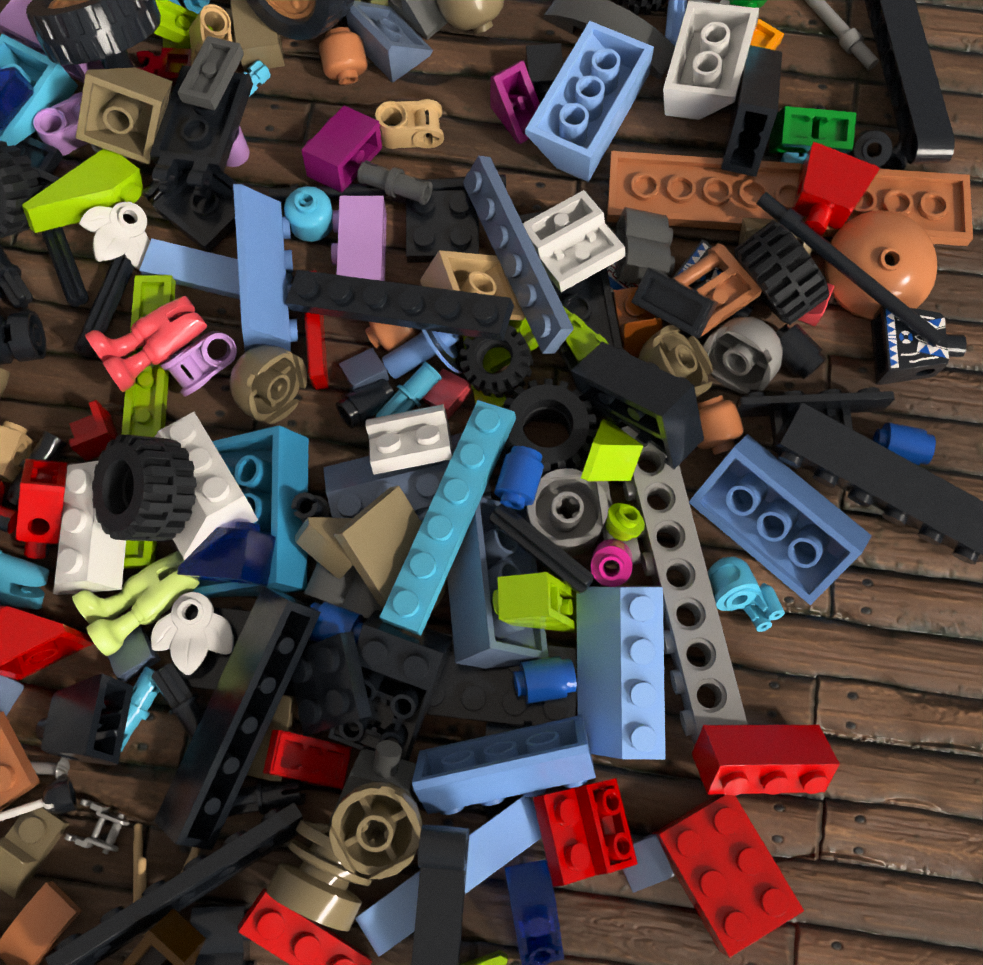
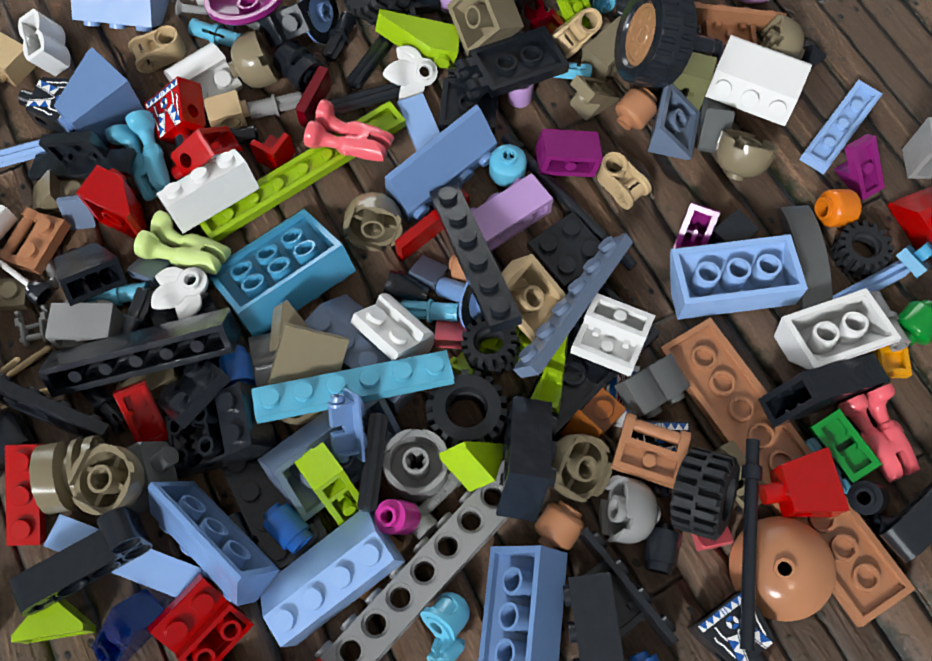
camera: 55 degrees right, 5 degrees down
black tyre [92,434,197,541] -> none
white slope [155,412,258,562] -> none
lavender piece [160,331,237,397] -> none
dark grey plate [177,36,244,111] -> none
clear blue slope [177,521,276,586] -> none
black pin [291,492,332,523] -> none
dark grey pin [357,160,433,205] -> none
blue brick [494,446,544,510] -> none
lime plate [605,503,645,541] -> none
black tile [631,267,718,338] -> none
none -> light grey brick [45,300,123,348]
none -> light grey axle [247,92,302,120]
none -> dark red tile [295,66,332,127]
none -> medium blue hinge [327,388,368,463]
none -> dark tan slope [570,75,619,121]
none -> coral piece [837,383,920,483]

